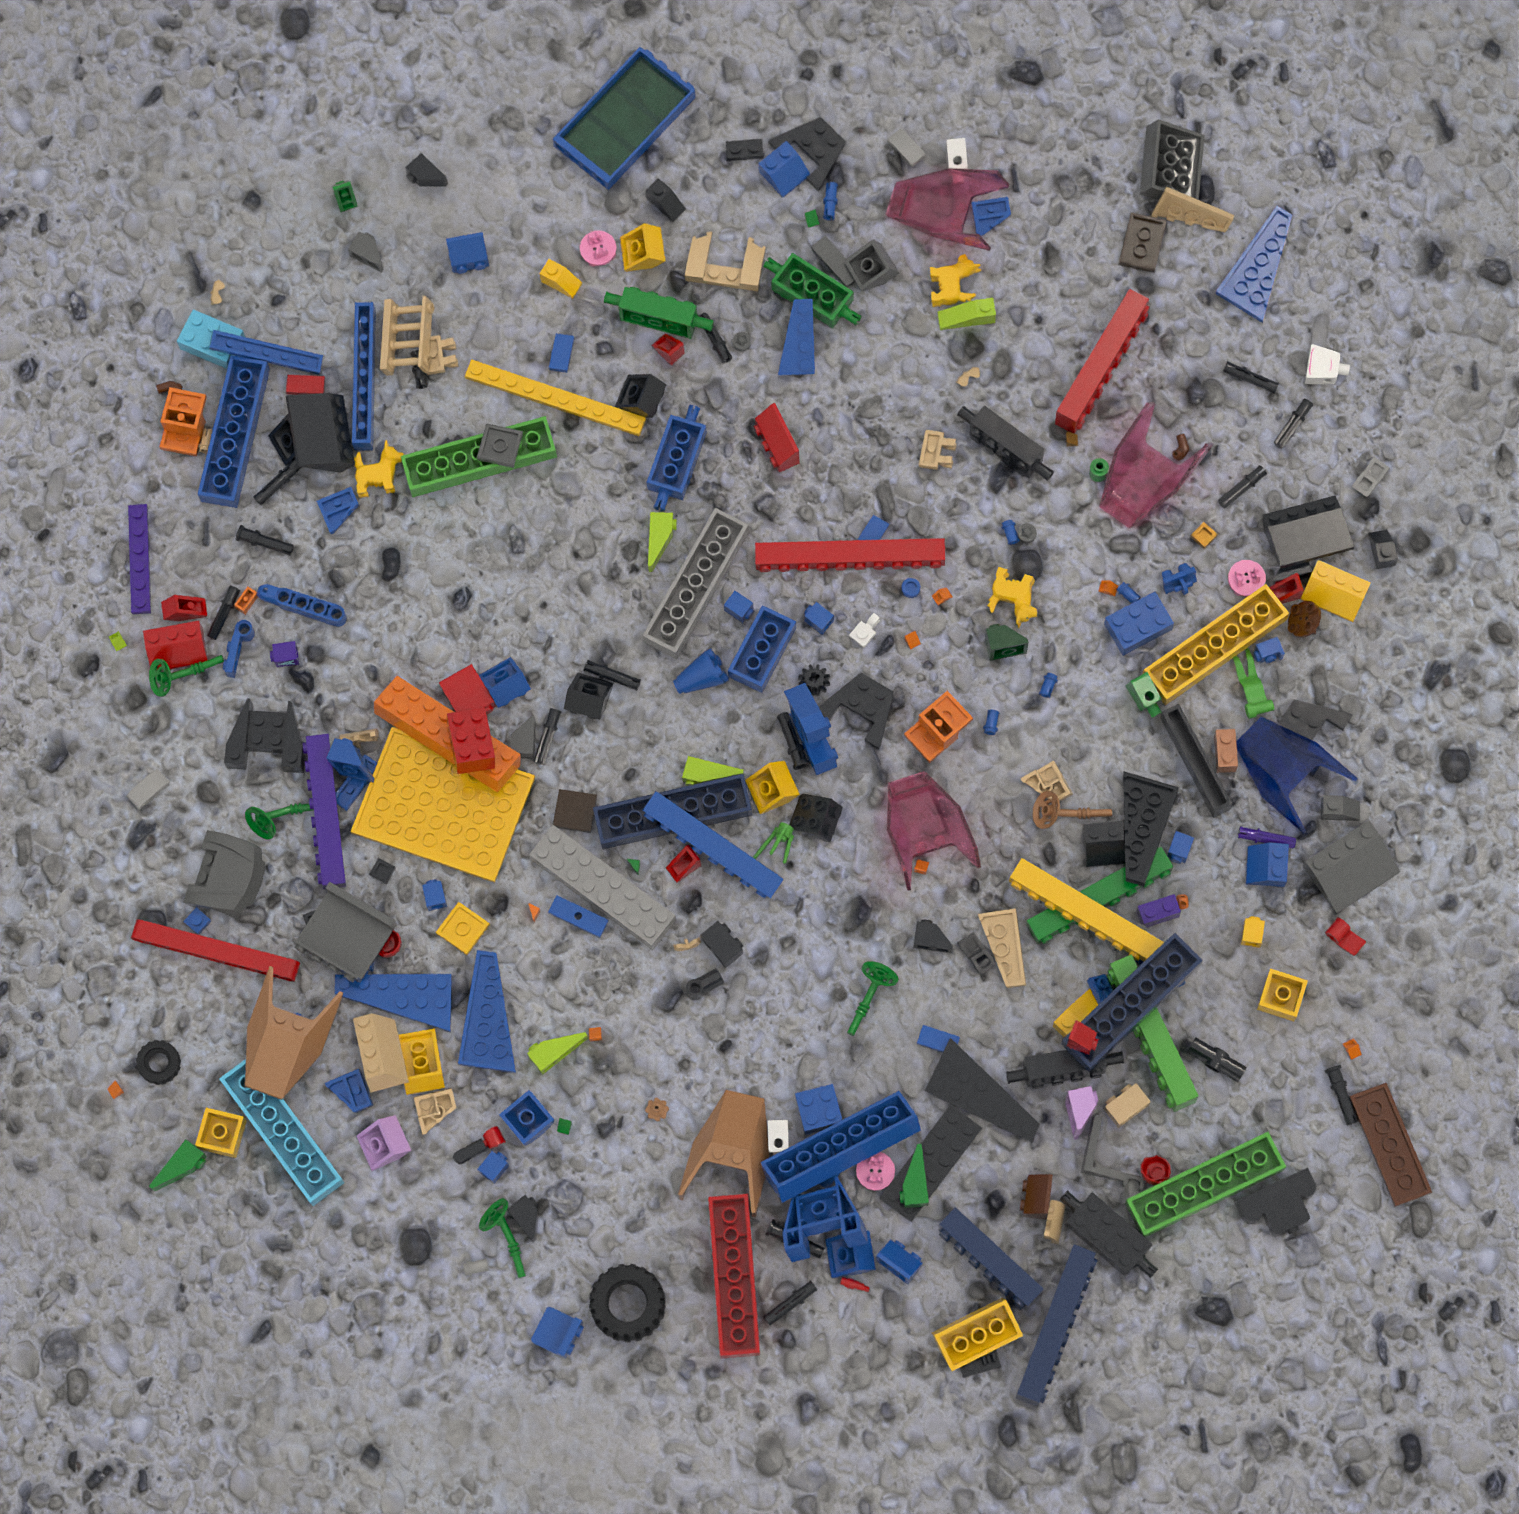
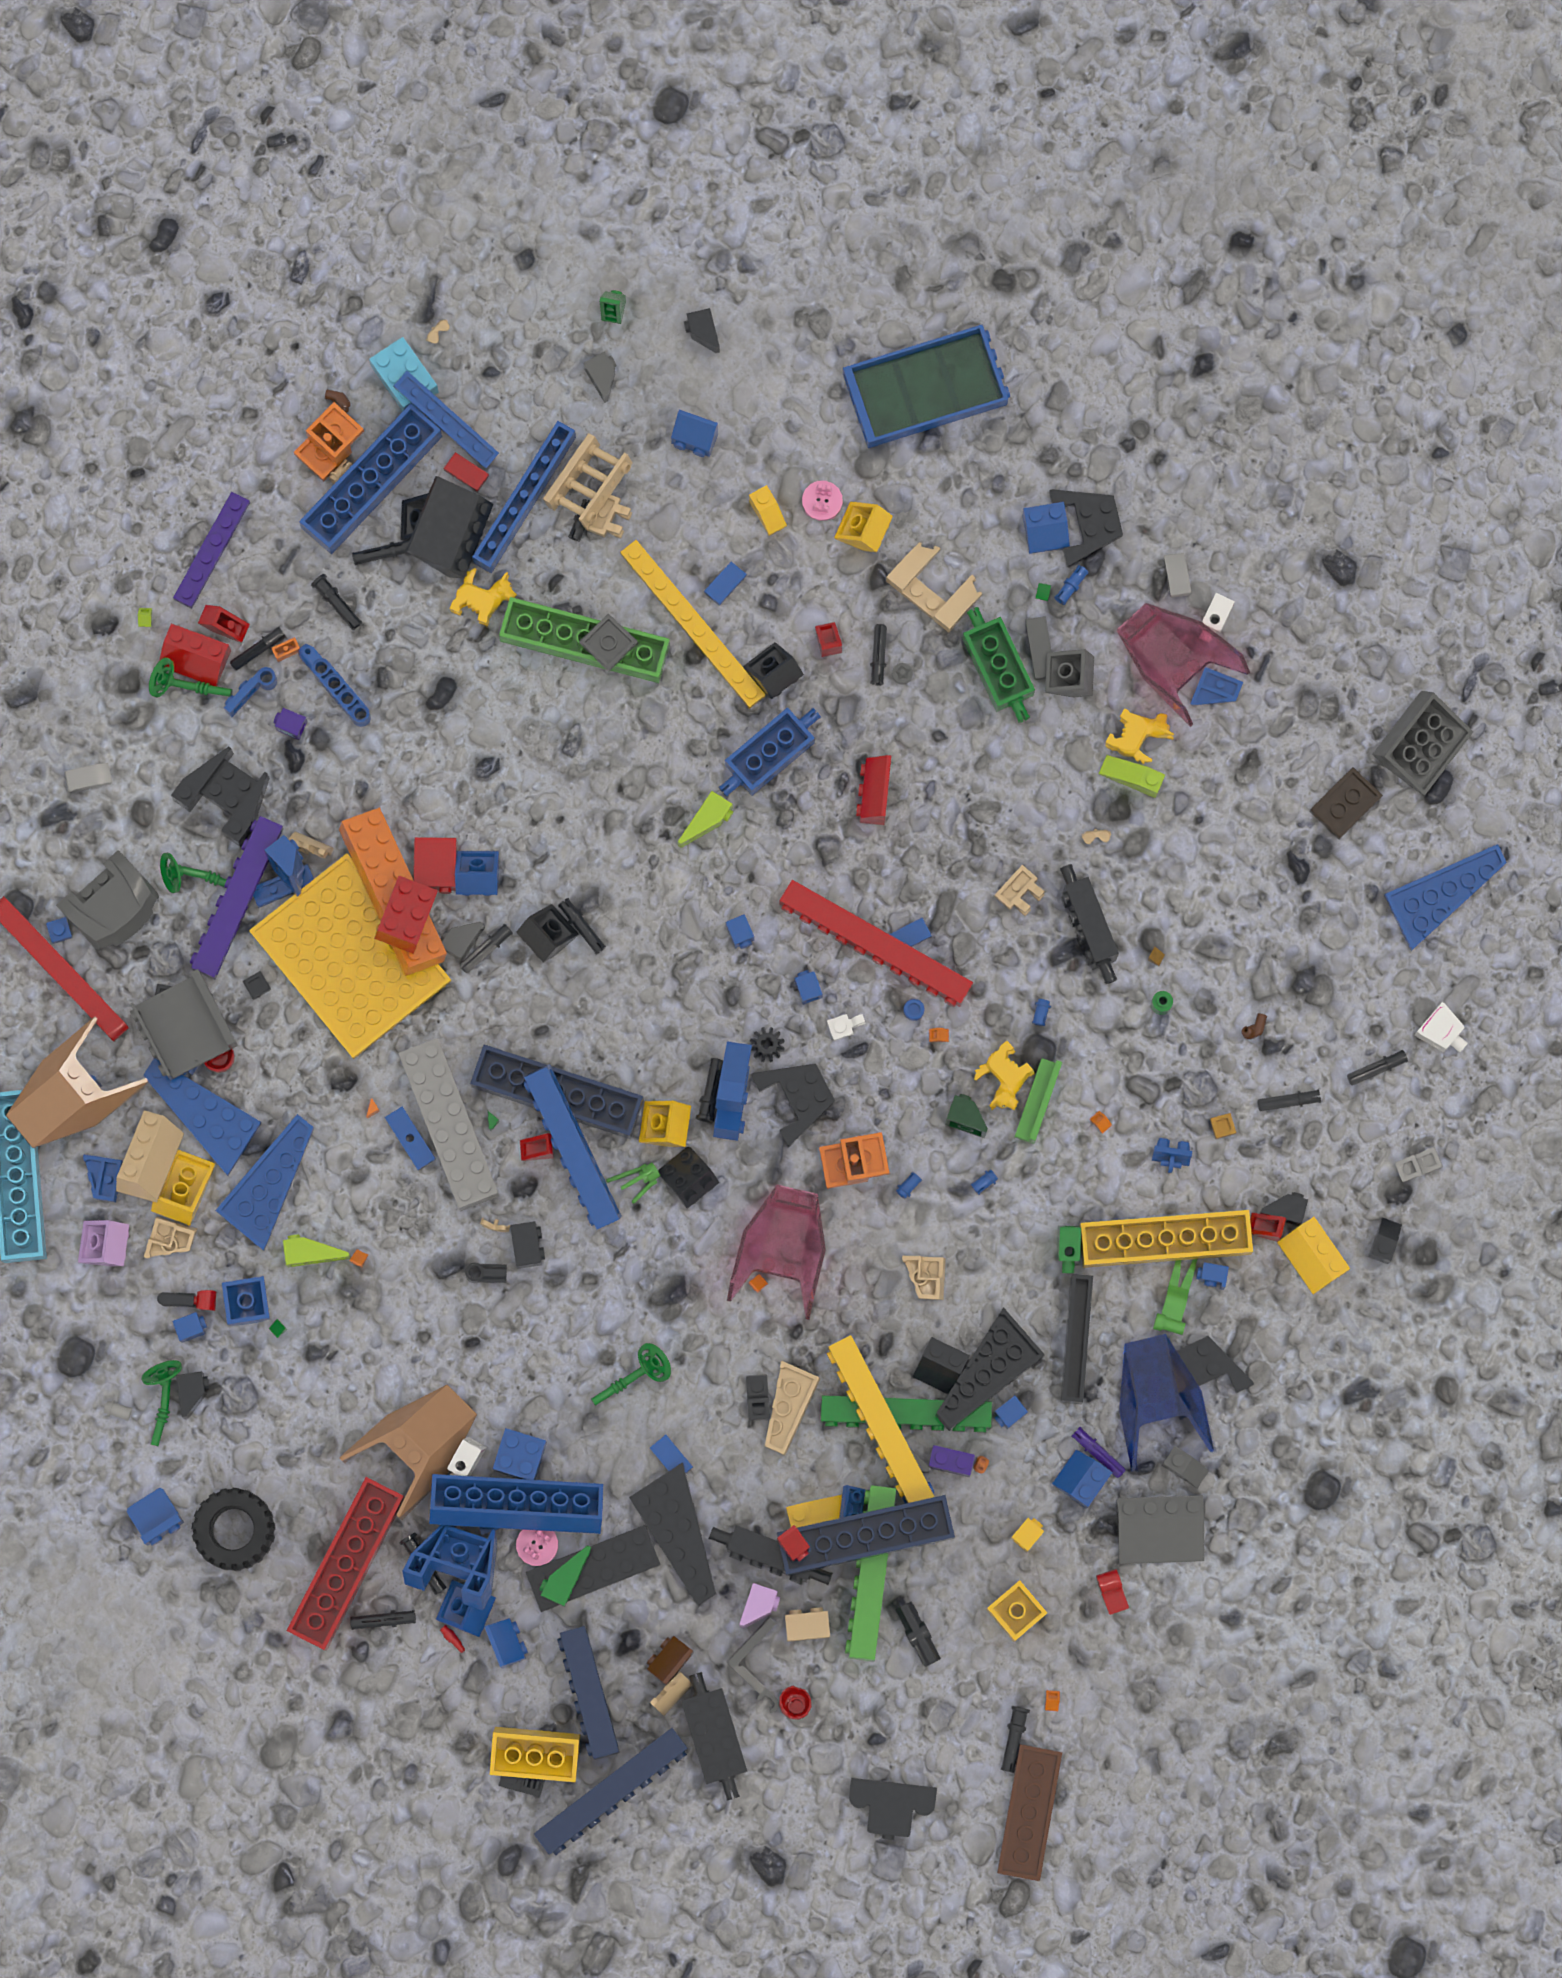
camera: 25 degrees right, 5 degrees up
blue wing [317,487,359,534] -> none
blue brick [422,879,447,911] -> none
yellow tile [436,902,490,955] -> none
dark brown tile [553,789,597,833] -> none
green brick [604,287,714,340] -> none
light grey brick [642,508,749,659] -> none
black slope [645,178,686,222] -> none
medium nougat plant [645,1097,669,1122] -> none
blue cone [673,648,729,694] -> none
lime slope [682,756,744,786] -> none
black plate [726,139,764,161] -> none
blue brick [728,605,797,693] -> none
blue wing [778,299,815,375] -> none
orange piece [905,631,921,650] -> none
black slope [913,919,953,953] -> none
dark grey tile [1018,523,1037,543] -> none
medium nougat dish [1033,791,1112,829] -> none
brick [1055,289,1150,434] -> none
clear pink windscreen [1099,401,1214,528] -> none
blue brick [1104,591,1174,656] -> none
blue pin [1117,582,1141,604] -> none
bright green brick [1125,1132,1286,1237] -> none
tan wing [1151,187,1234,232] -> none
nougat brick [1214,729,1238,773] -> none
black pin [1223,361,1279,394] -> none
bright pink plate [1228,560,1266,597] -> none
slope [1262,496,1354,569] -> none
reddish brown plate [1288,601,1321,638] -> none
none -> bright green fence [1014,1058,1062,1144]

